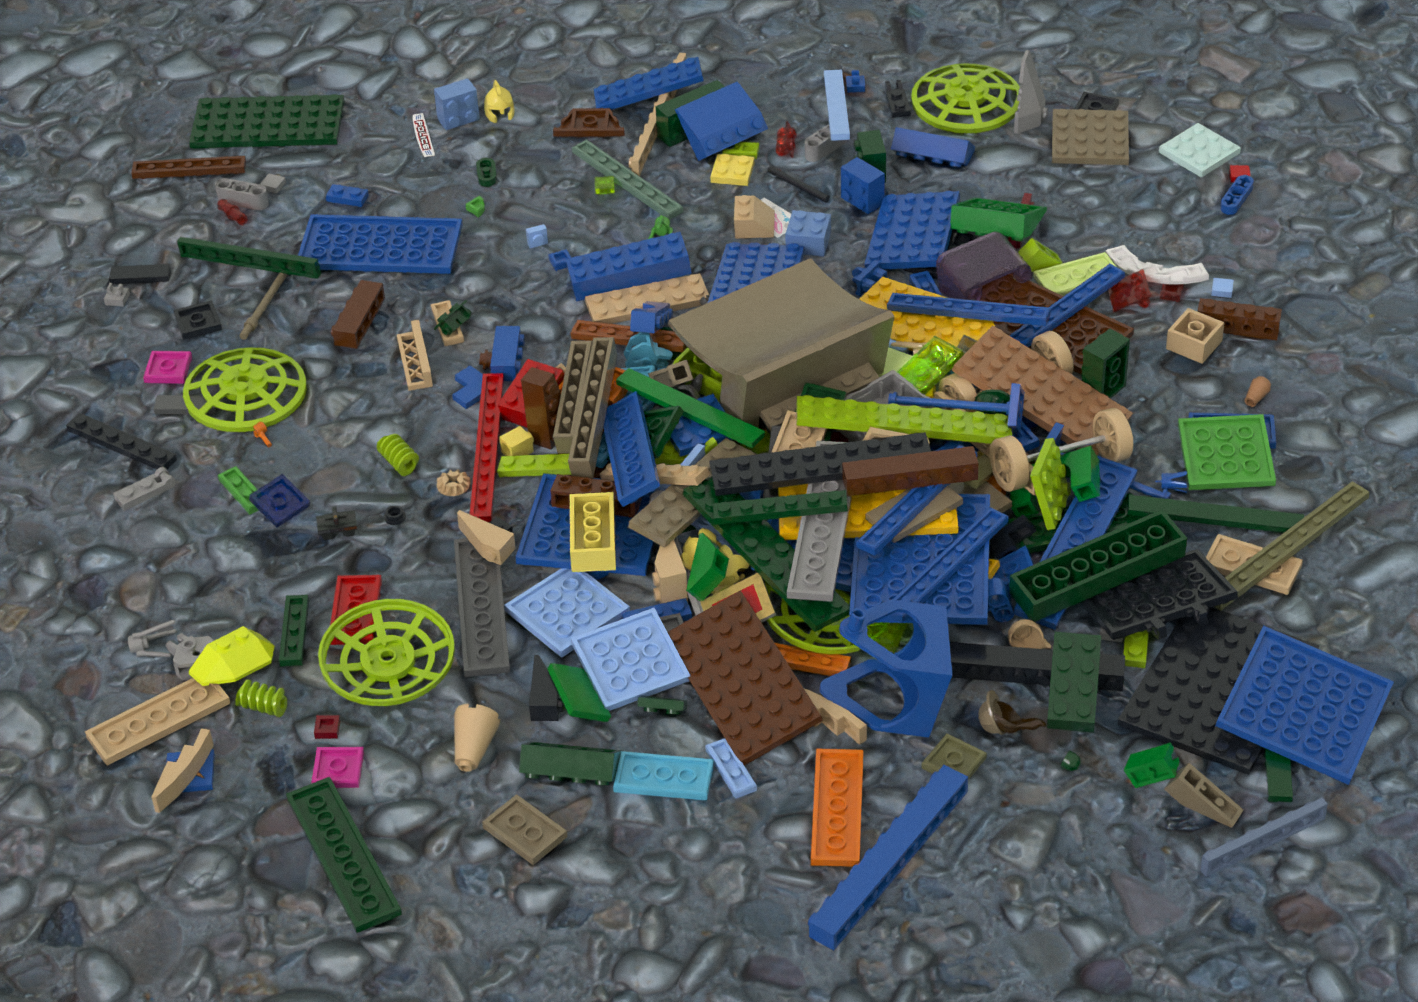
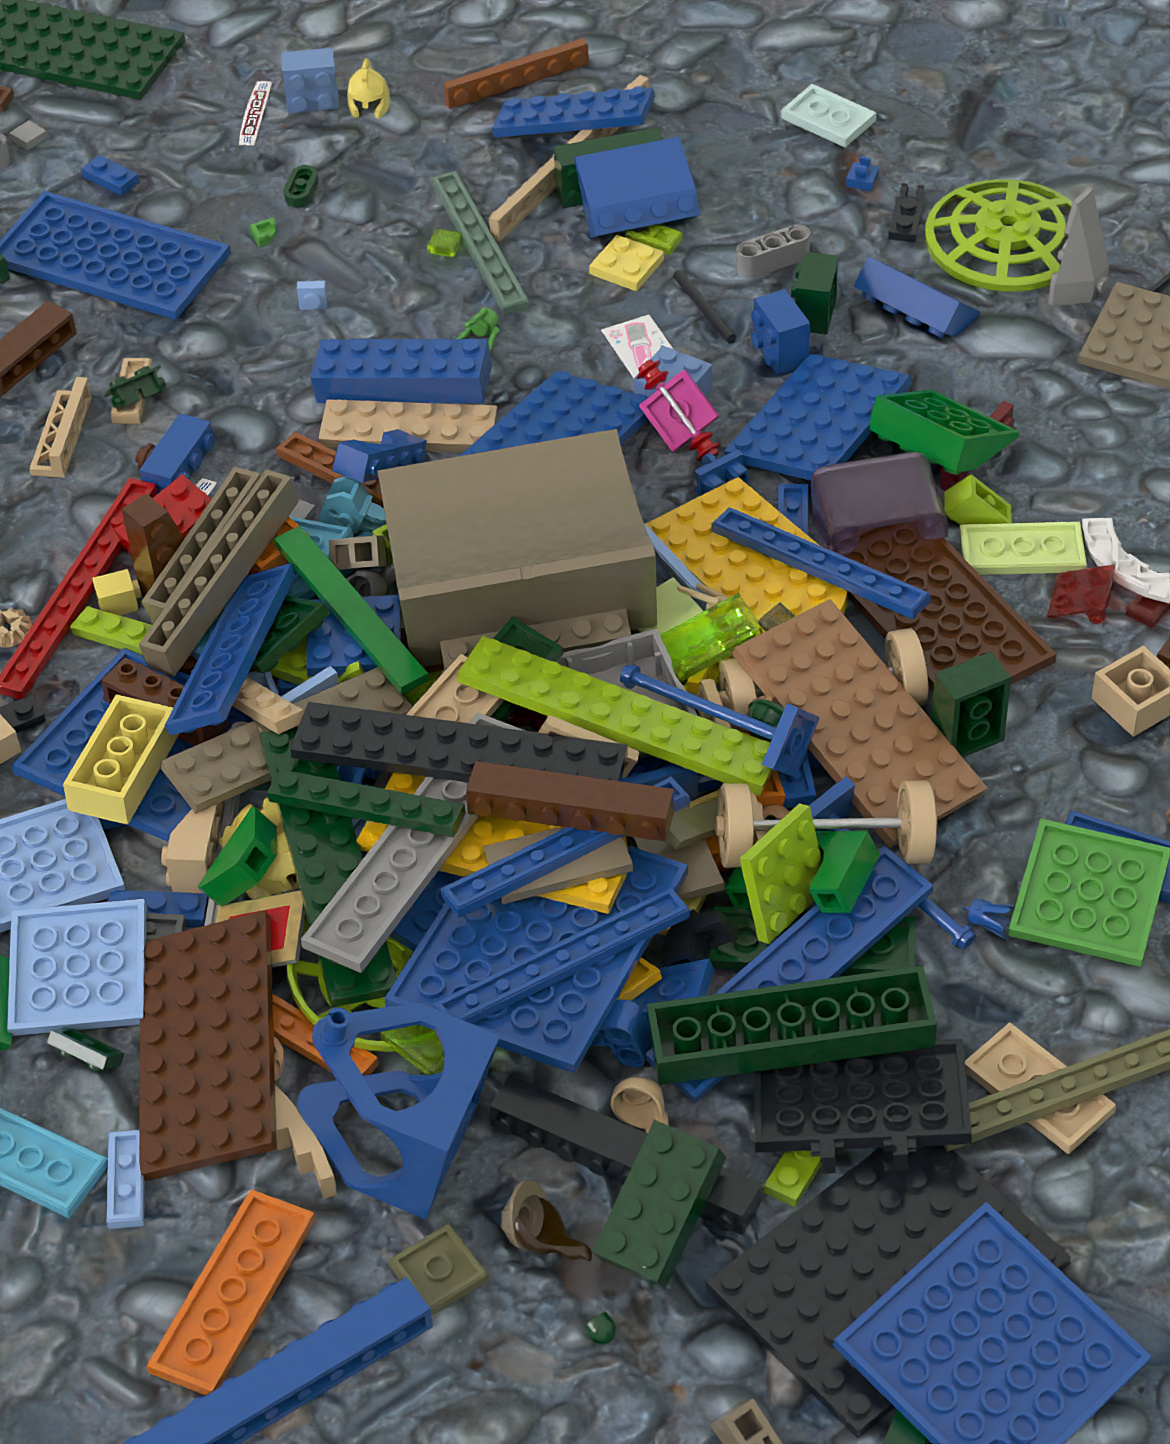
camera: 20 degrees right, 5 degrees up
blue tile [452,366,483,409] -> none
blue tile [548,249,572,271] -> none
reddish brown wing [553,108,625,137] -> none
tan slope [734,195,775,239] -> none
clear red hinge [776,121,797,158] -> none
light blue tile [824,70,850,141] -> none
blue tile [1009,264,1125,347] -> none
green hinge [1124,743,1179,788] -> none
dark green tile [1128,495,1304,533] -> none
none -> dark orange plate [443,38,589,109]
none -> dark pink plate [636,359,721,461]
none -> light aqua plate [781,84,876,147]

